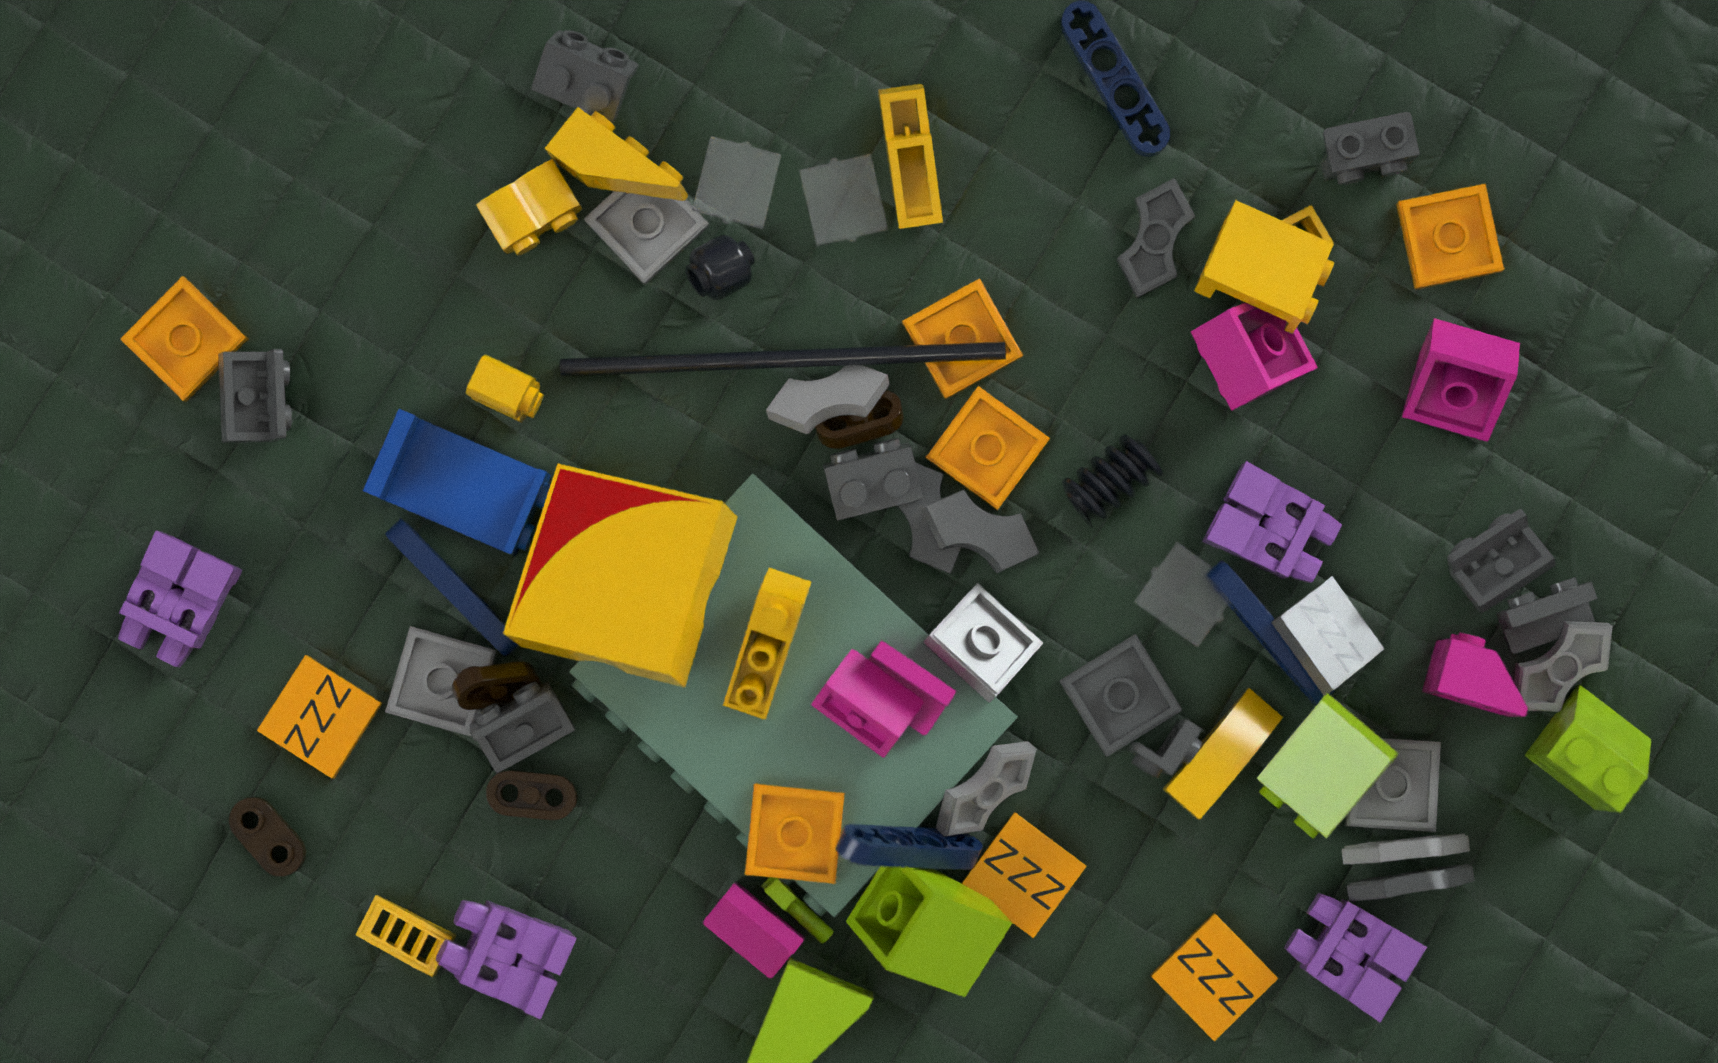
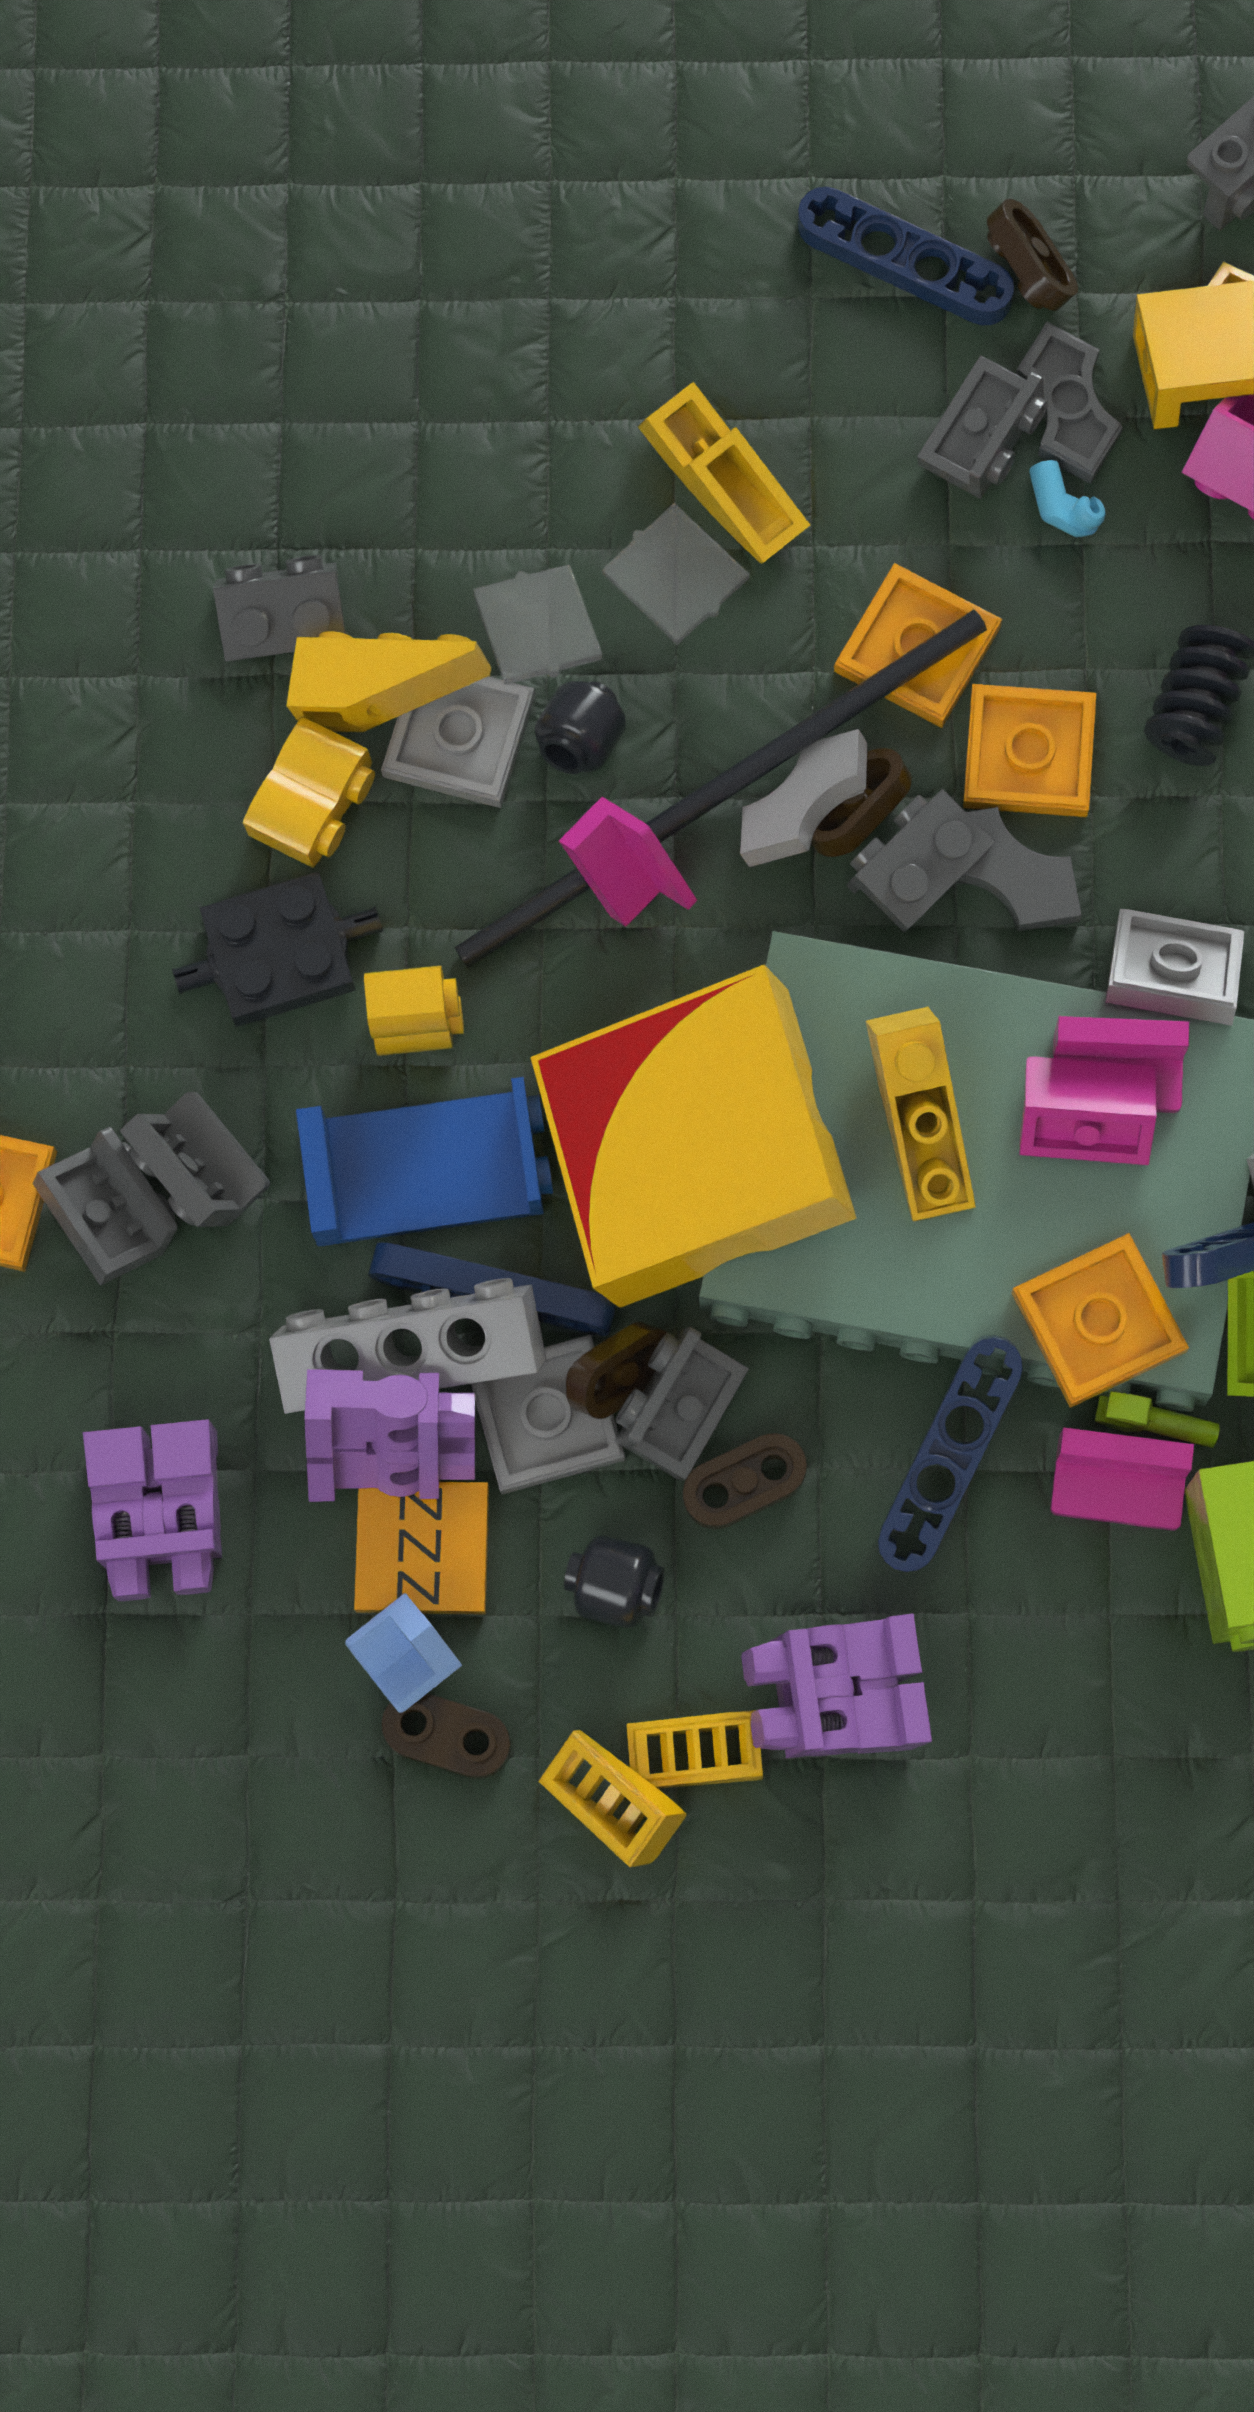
camera: 25 degrees left, 10 degrees down
dark grey tile [921,490,1039,573] -> none
none -> dark grey bracket [119,1092,270,1227]
none -> black plate [172,871,383,1027]
none -> light grey brick [269,1278,546,1414]
none -> medium lavender hips [305,1369,475,1502]
none -> light blue panel [345,1593,462,1713]
none -> yellow slope [538,1730,687,1867]
none -> dark pink panel [559,797,697,927]
none -> black head [564,1536,665,1628]
none -> dark blue beam [878,1335,1023,1572]
none -> dark grey bracket [917,355,1048,499]
none -> dark brown plate [987,199,1078,311]
none -> medium azure arm [1029,460,1106,537]

